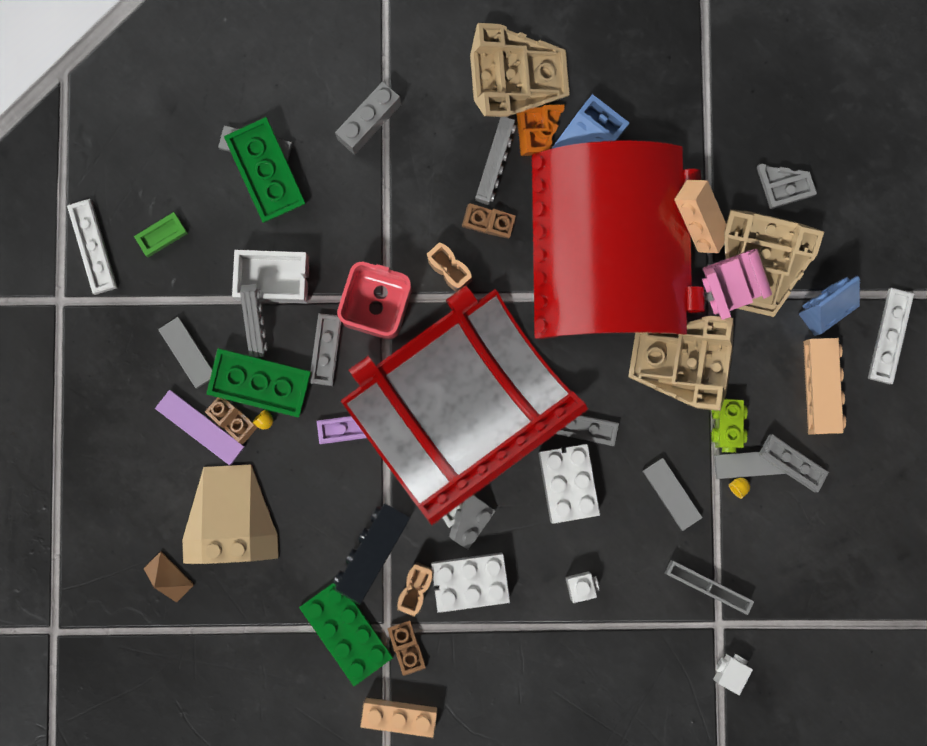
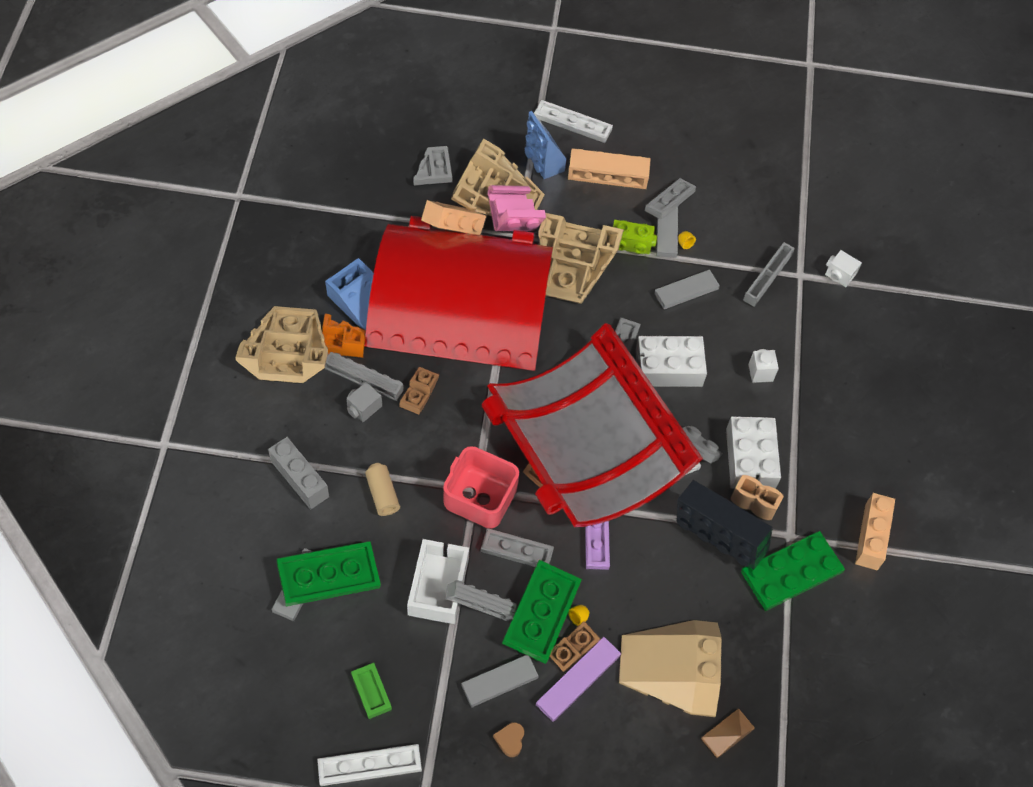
camera: 85 degrees left, 25 degrees down
medium nougat slope [387,621,426,676] -> none
light nougat brick [427,242,472,291] -> none
none -> light grey brick [347,382,382,422]
none -> tan brick [365,463,400,516]
none -> medium nougat tile [493,723,524,757]

